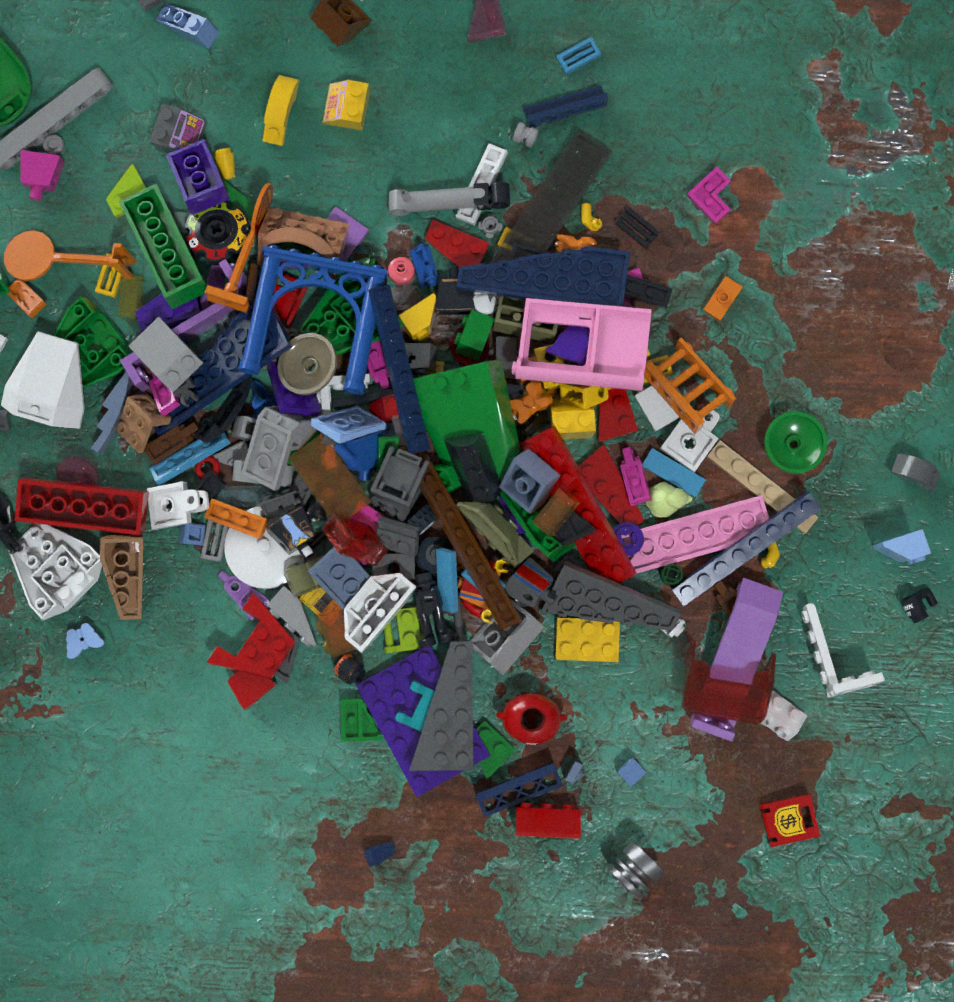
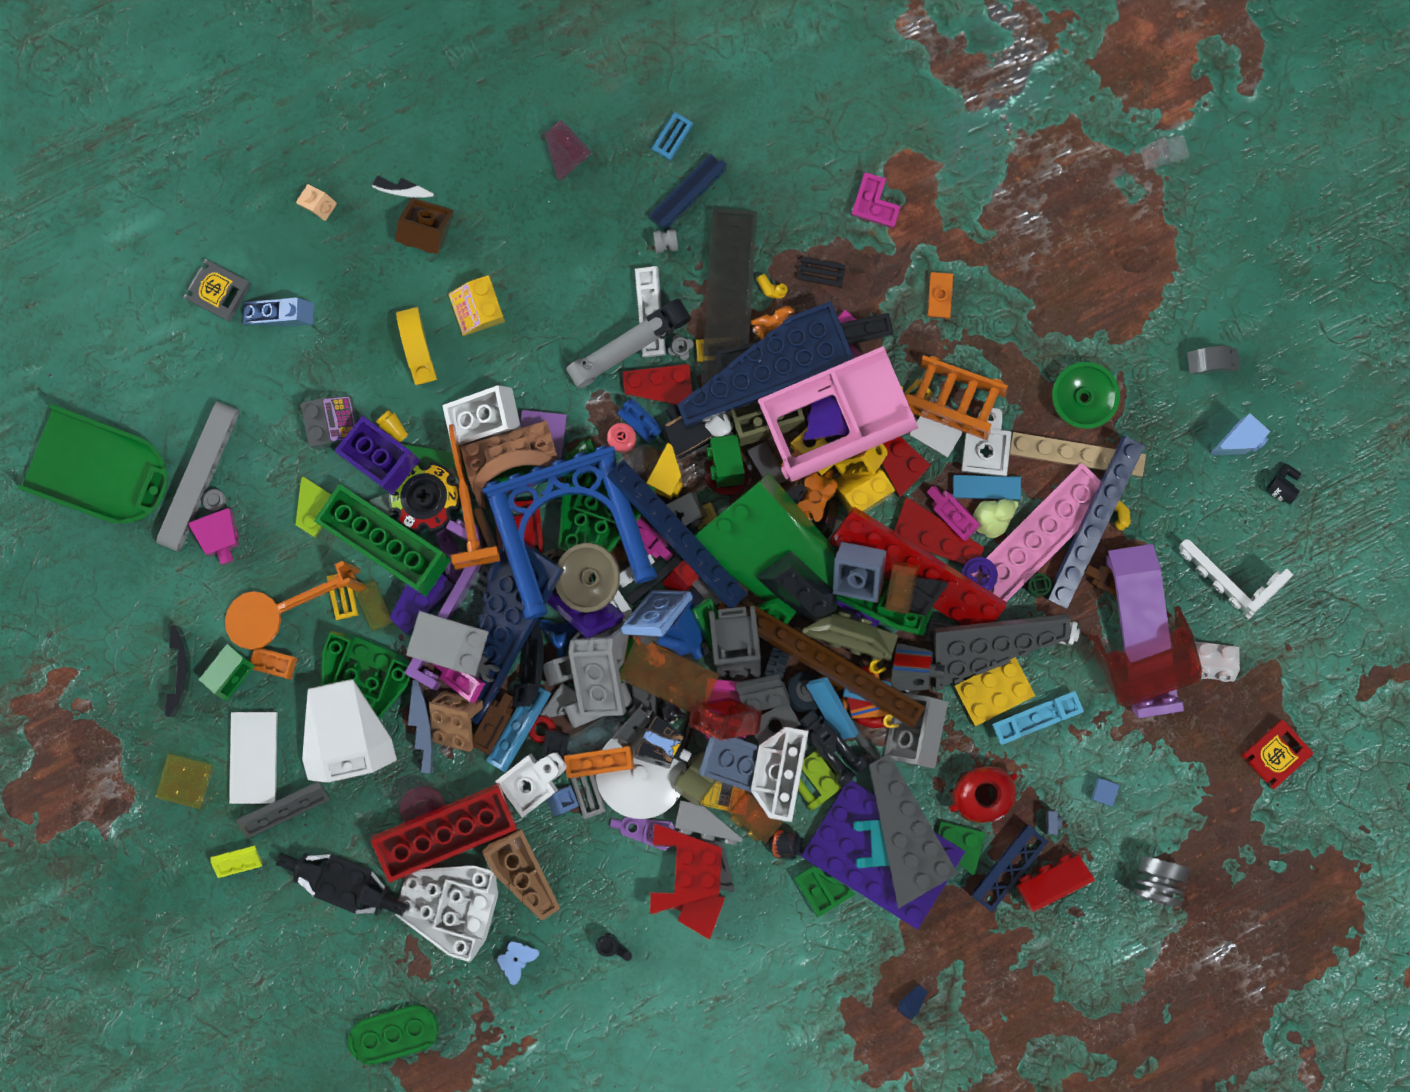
camera: 30 degrees left, 0 degrees up
none -> white slope [442,385,521,447]
none -> black piece [596,933,632,961]
none -> medium azure slope [992,691,1084,745]

